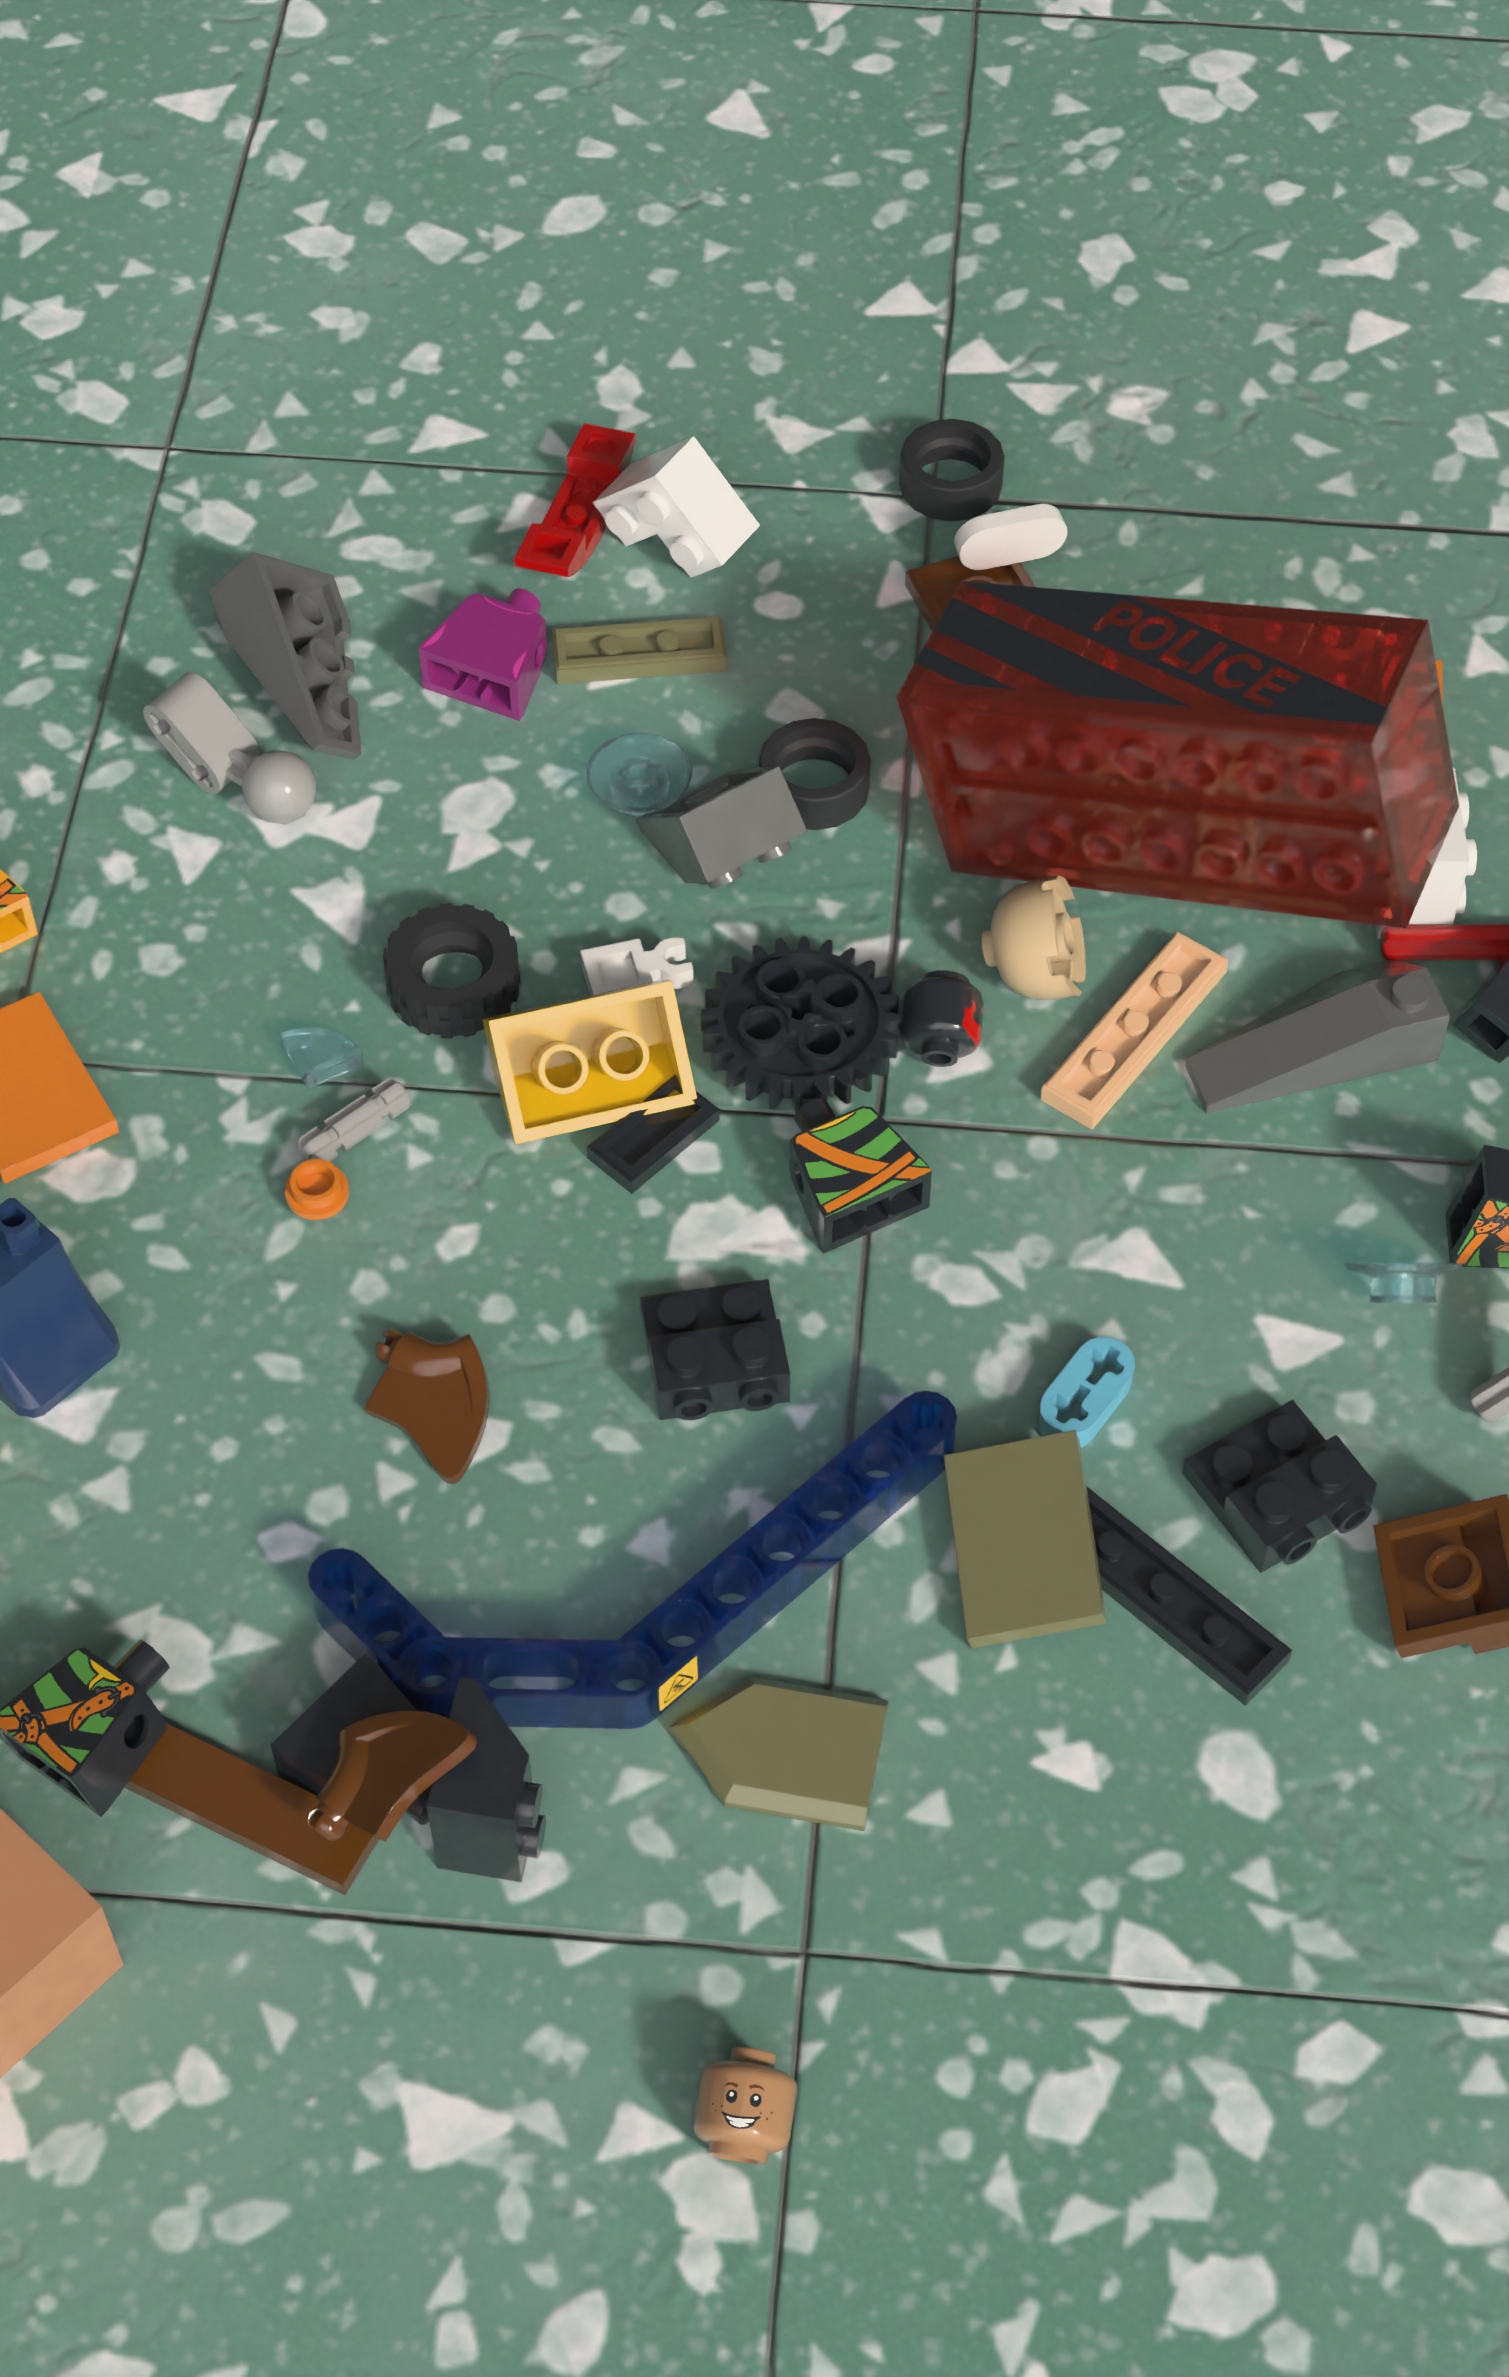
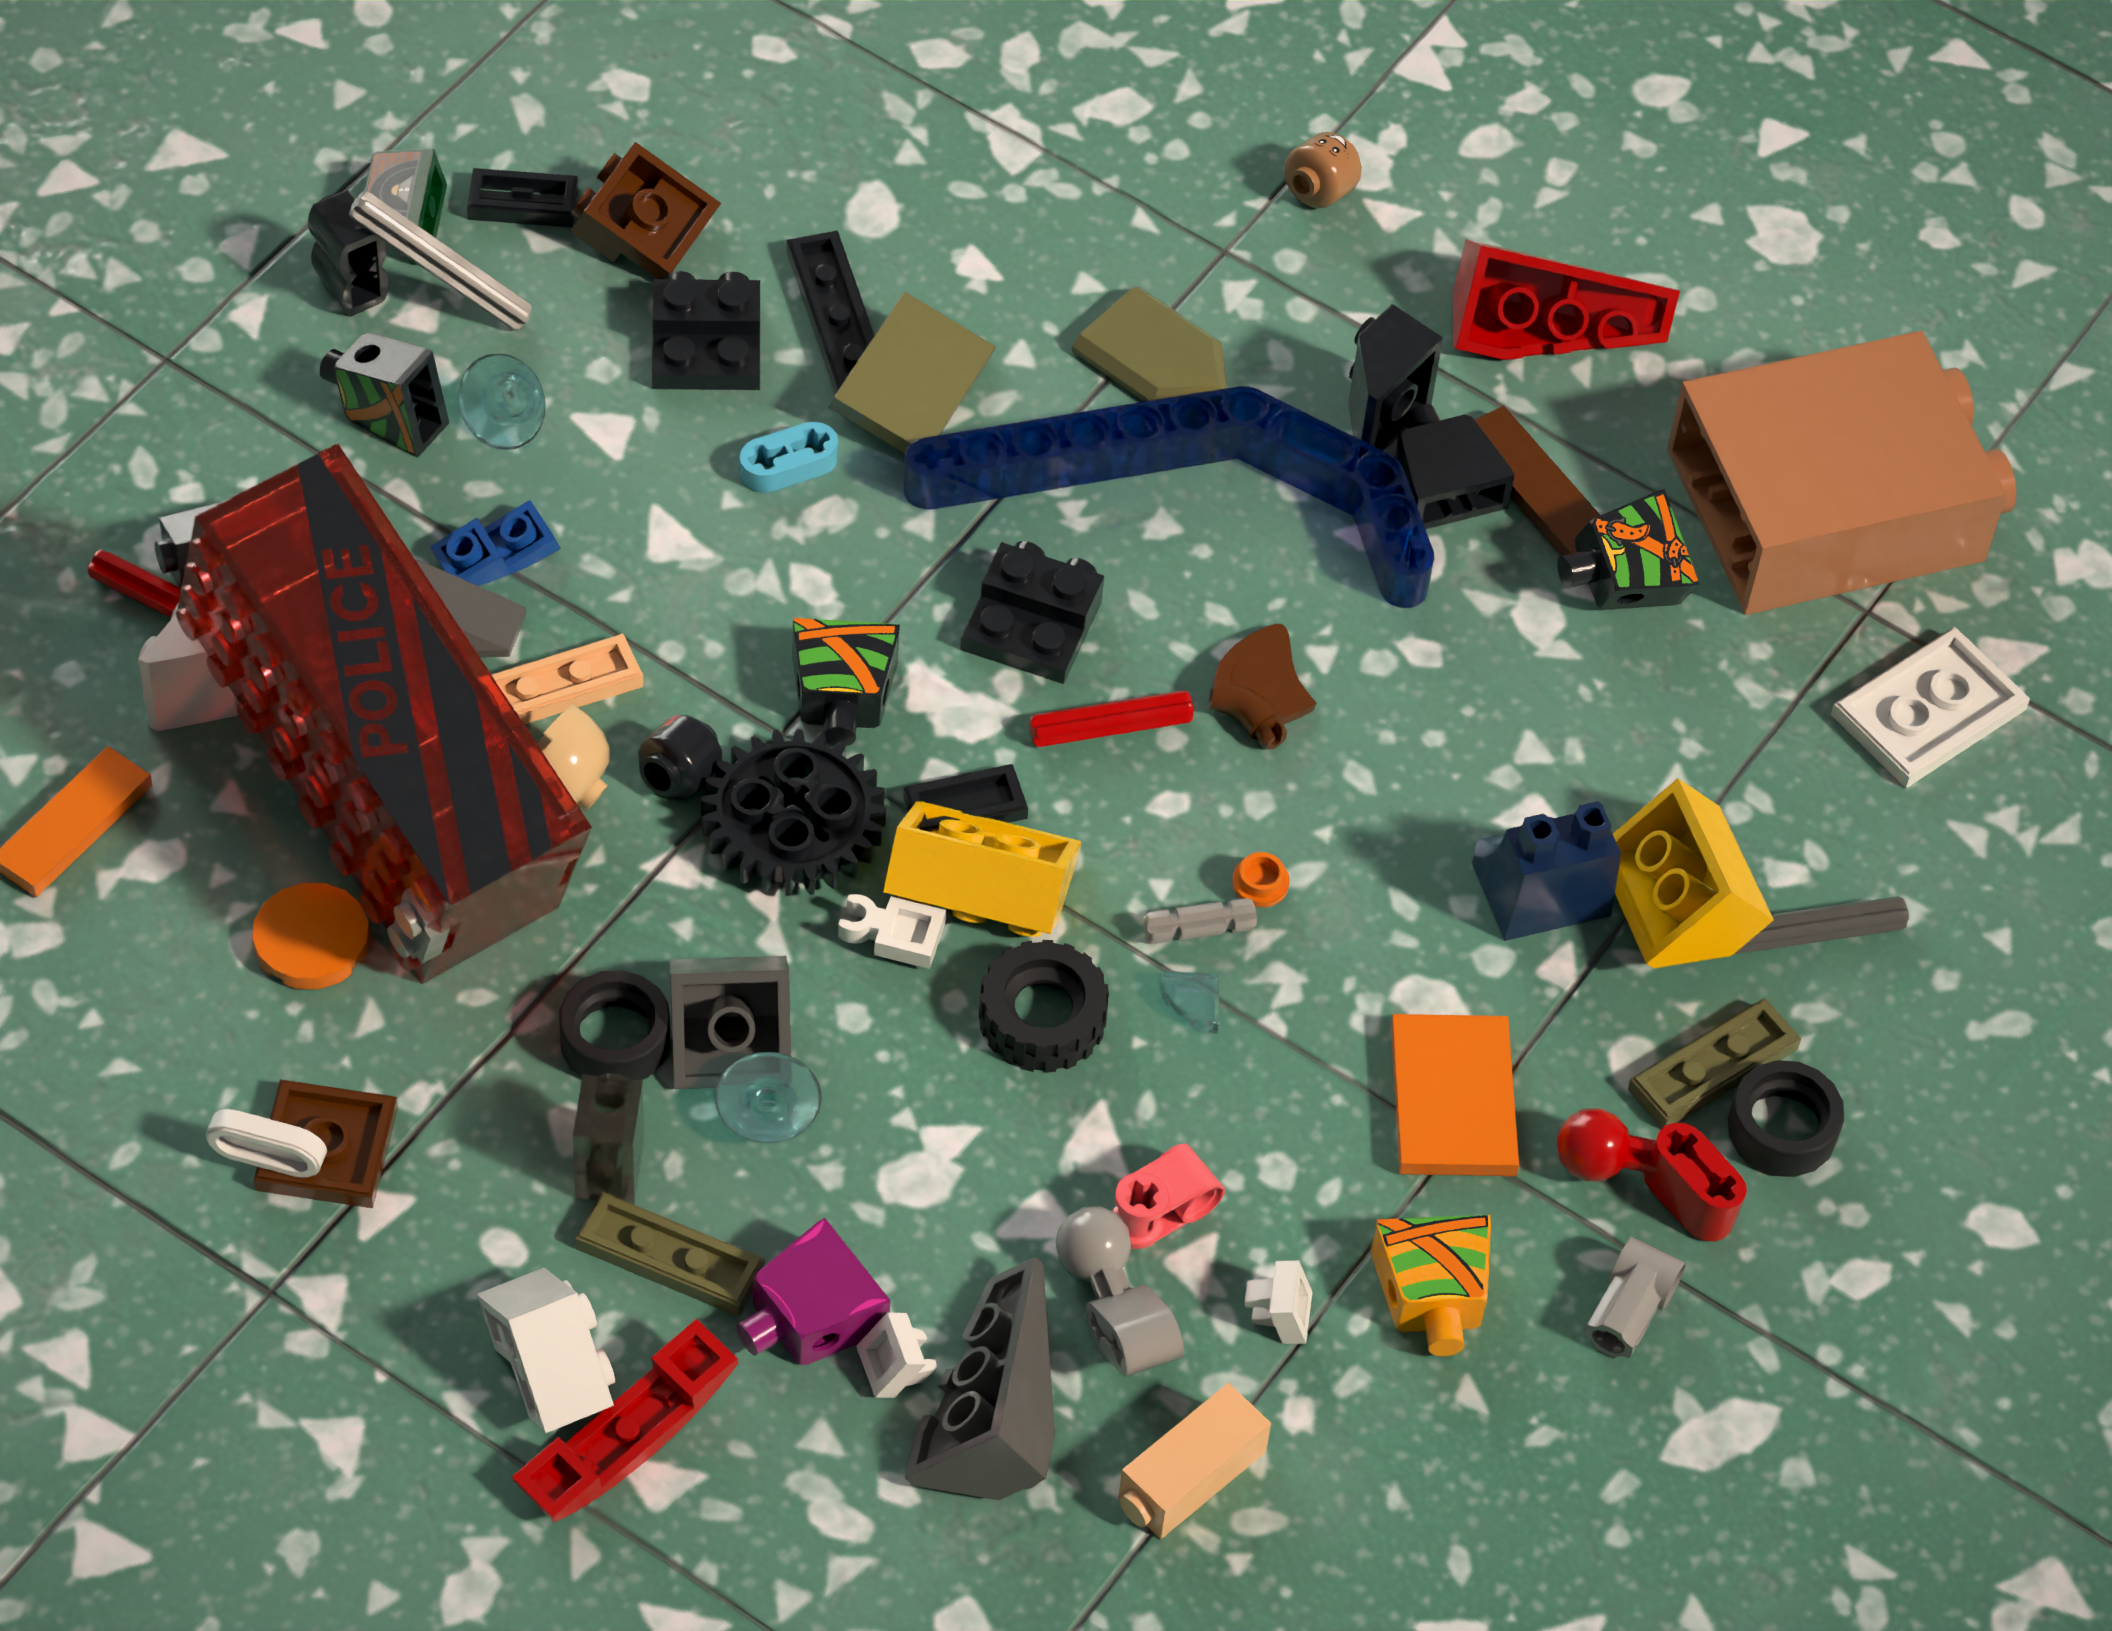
camera: 155 degrees left, 0 degrees up
reddish brown arm [307,1711,477,1842] -> none
black tyre [899,419,1005,522] -> none
none -> blue slope [430,500,561,586]
none -> clear smoke brick [573,1074,644,1204]
none -> white tile [856,1312,937,1398]
none -> red axle [1029,690,1194,747]
none -> coral piece [1112,1143,1225,1249]
none -> light nougat brick [1118,1382,1271,1540]
none -> white tile [1244,1260,1312,1344]
none -> red wedge [1453,239,1680,360]

